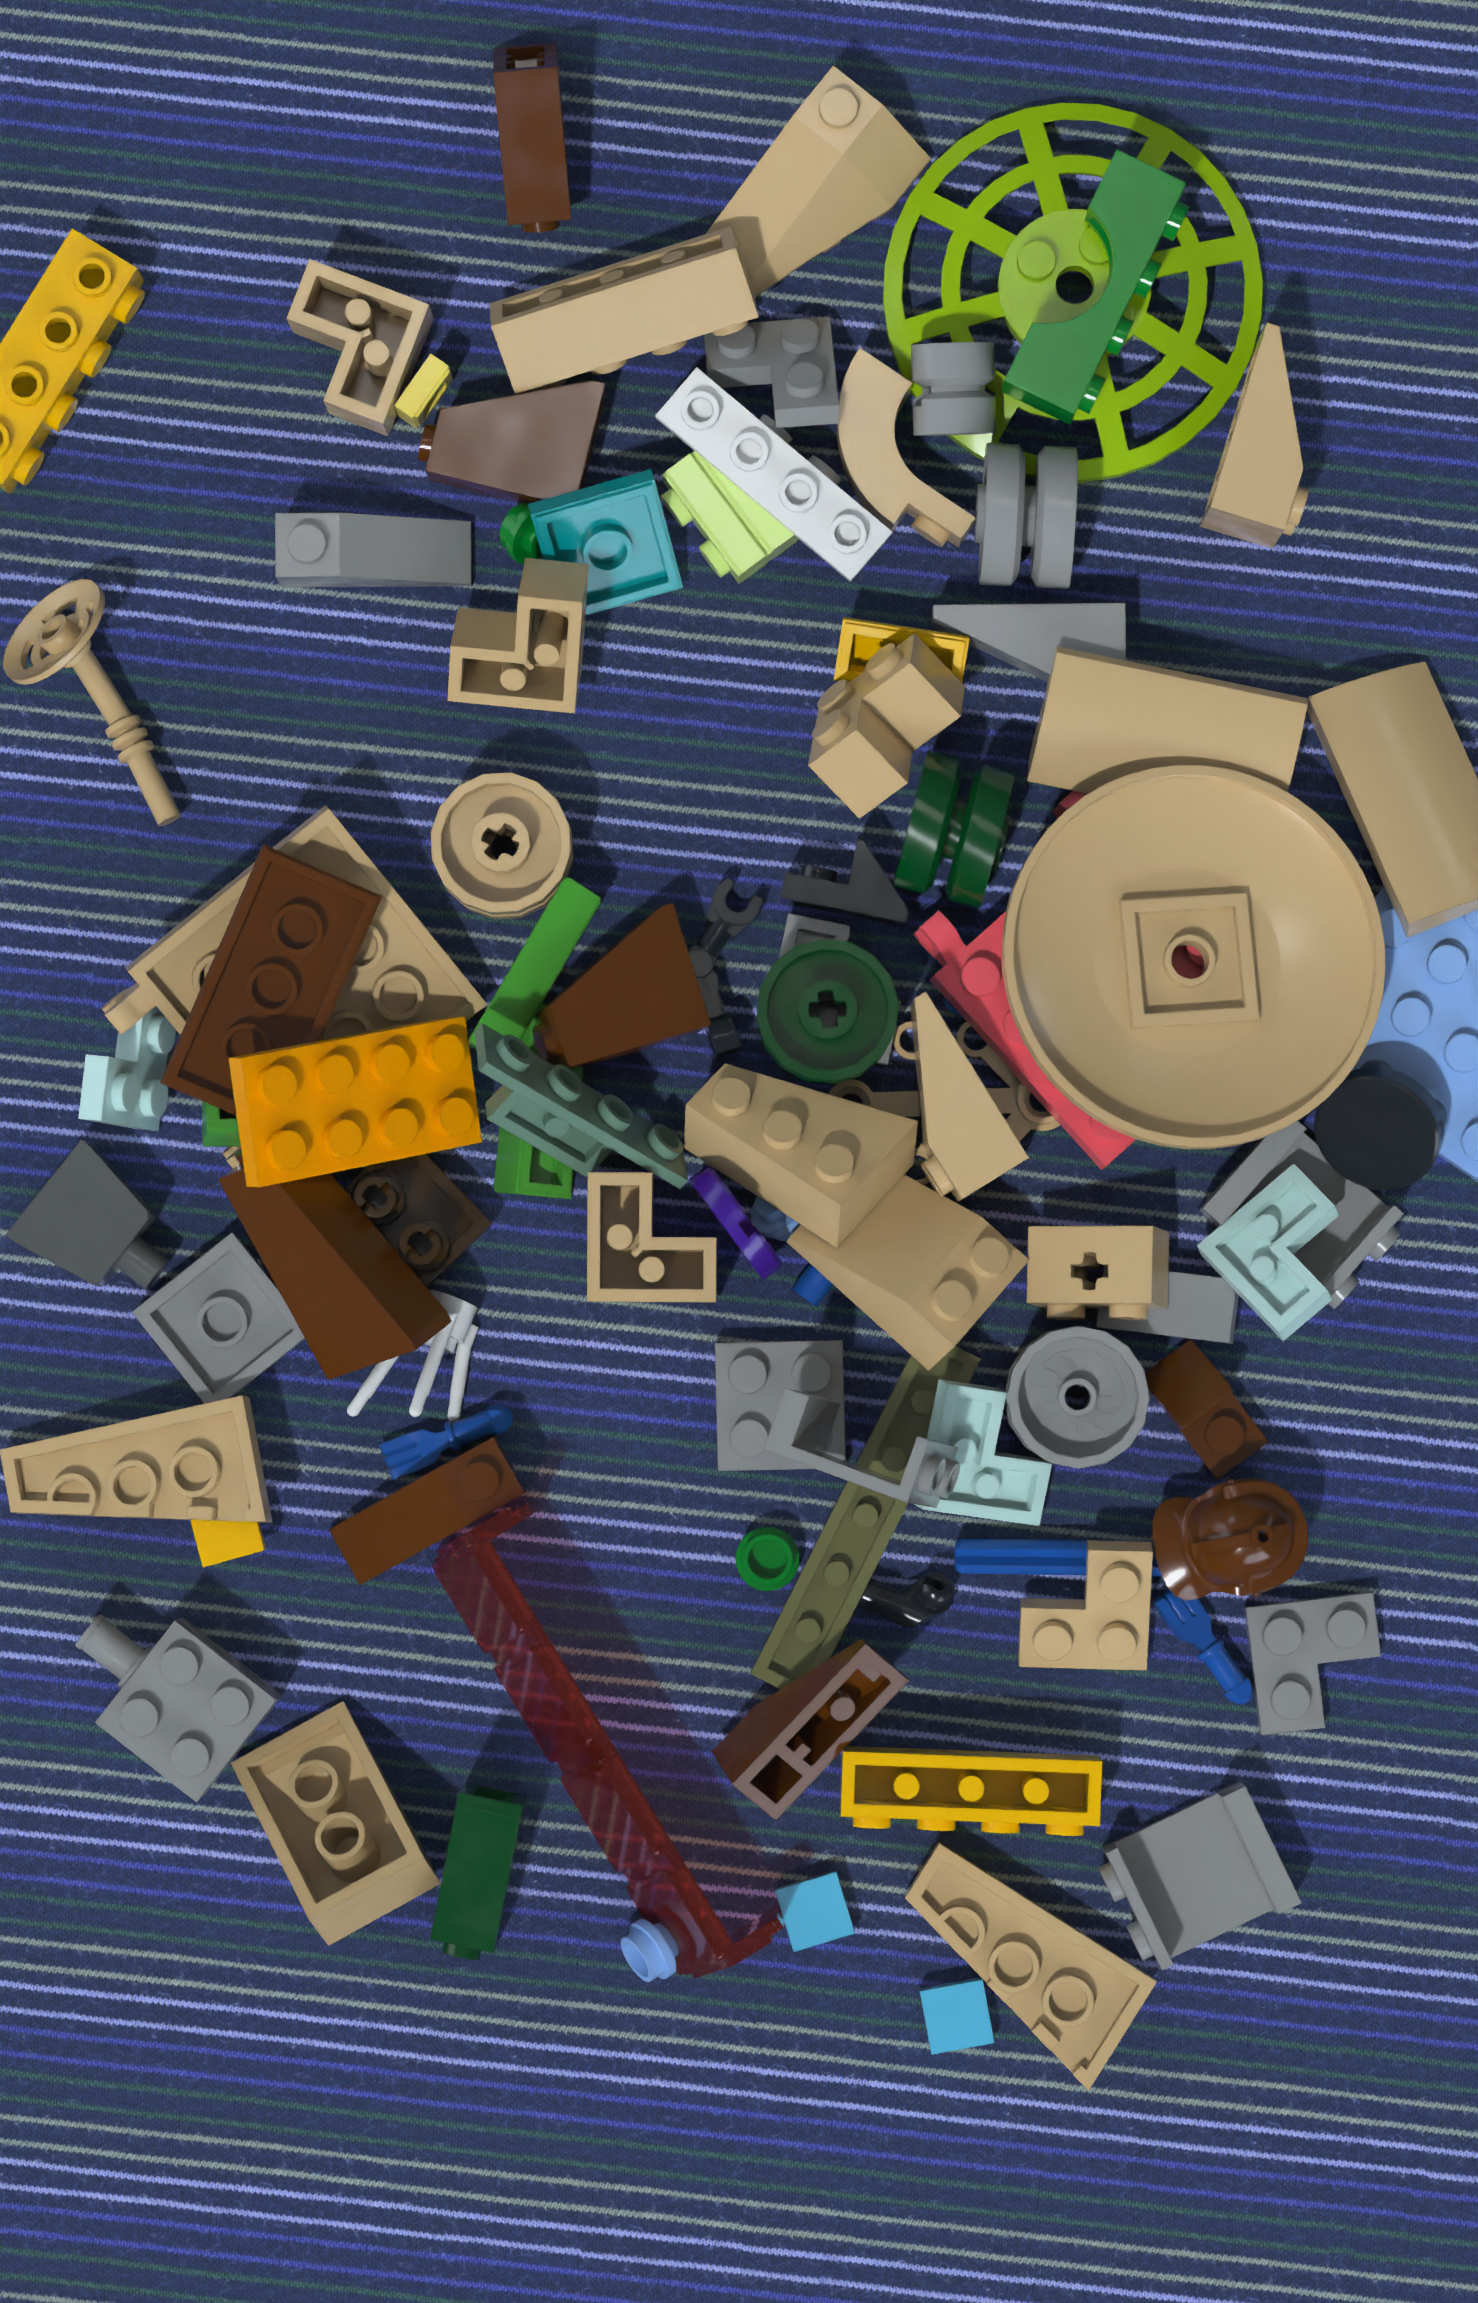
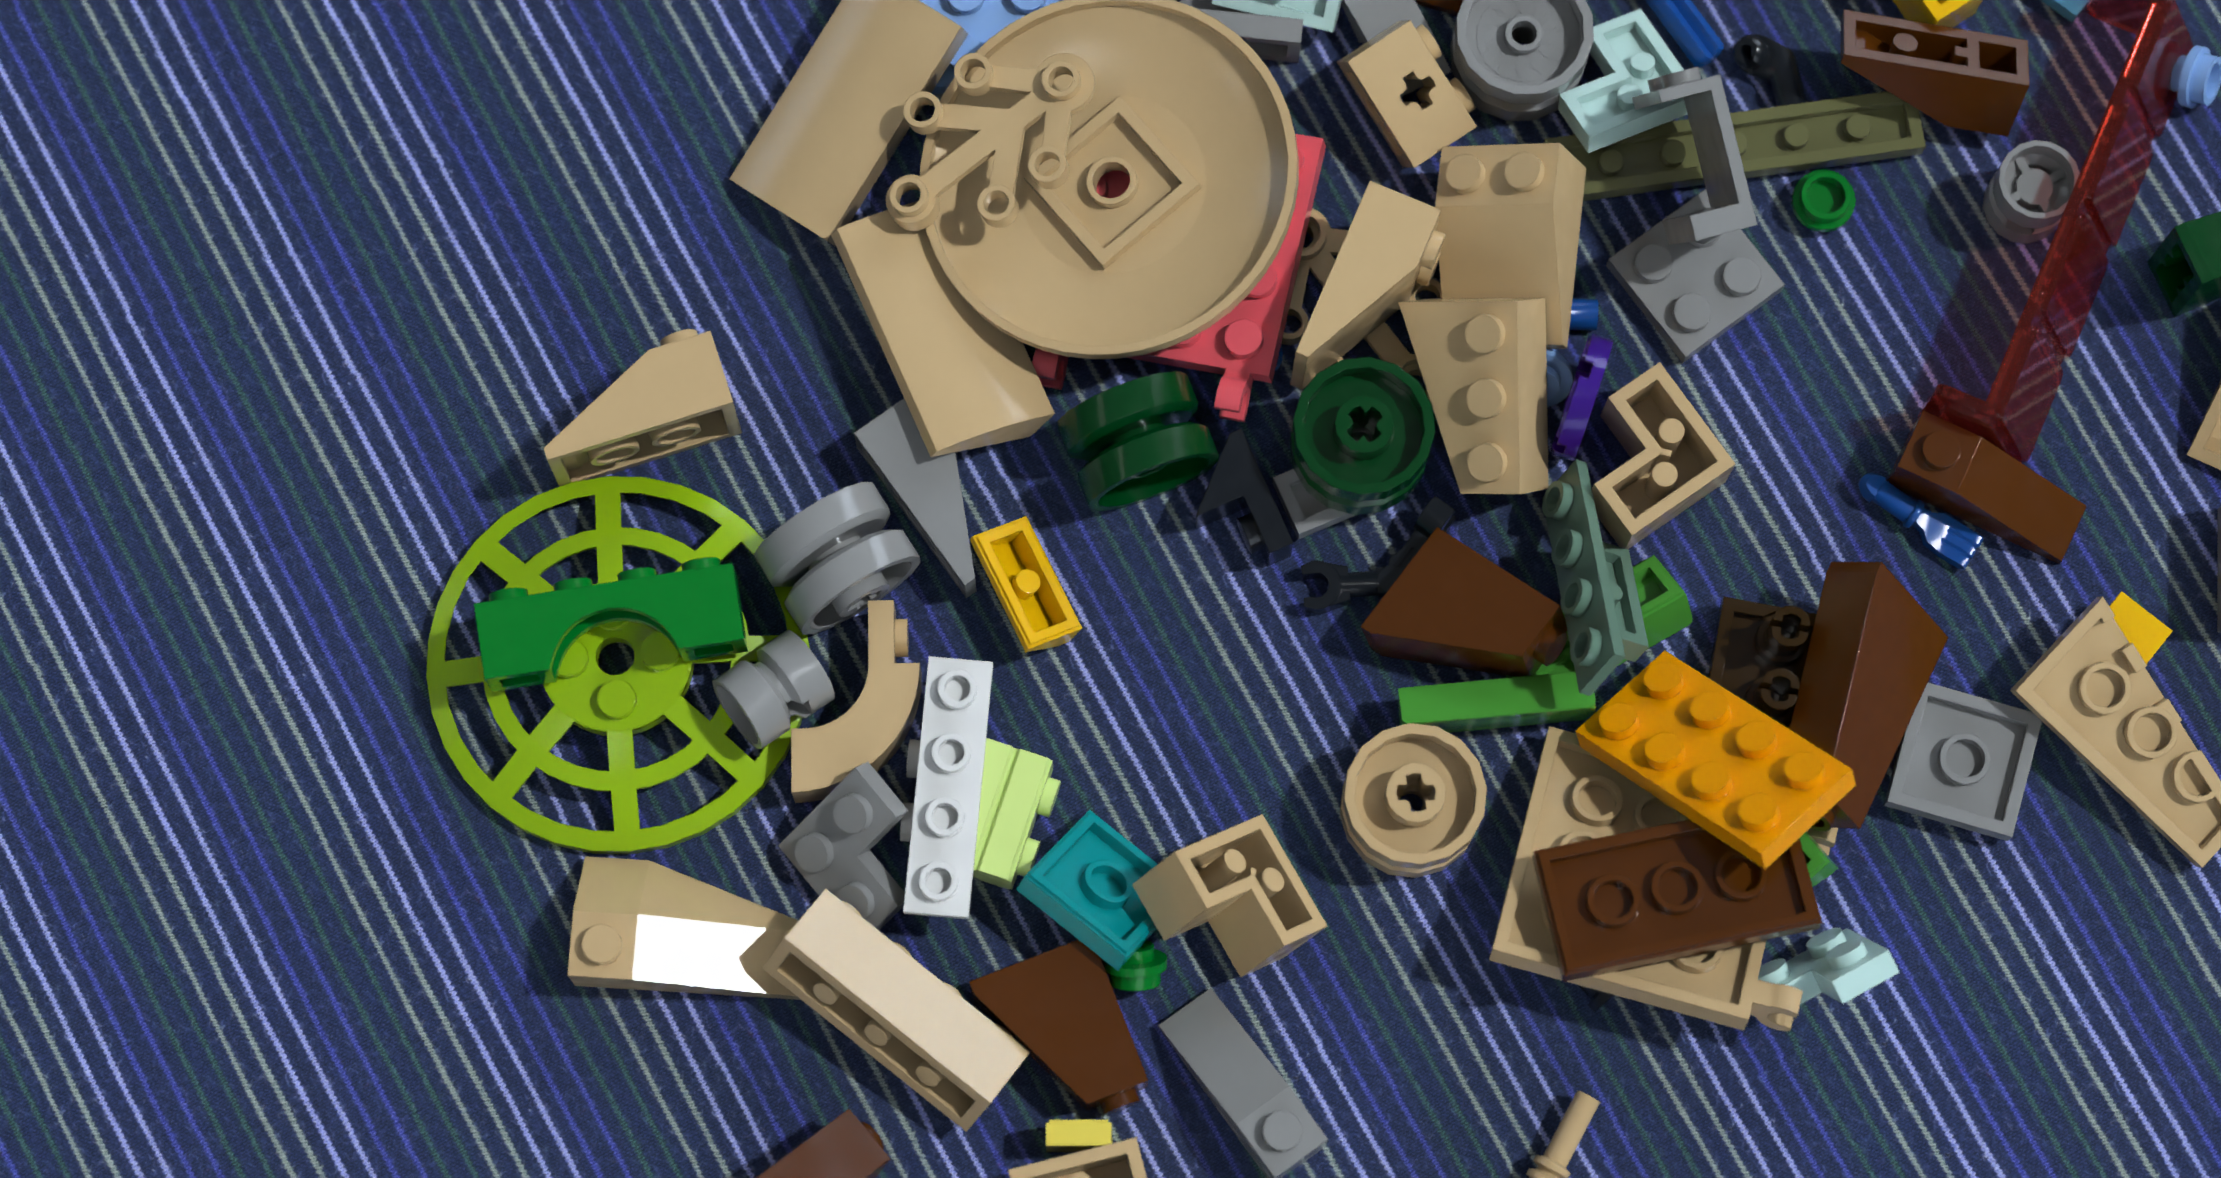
camera: 130 degrees left, 10 degrees down
dark grey torso [6,1139,169,1290] -> none
white plant [347,1290,479,1422] -> none
tan brick [808,633,965,819] -> none
none -> tan plant [886,53,1096,231]
none -> light grey wheel [1983,140,2081,244]

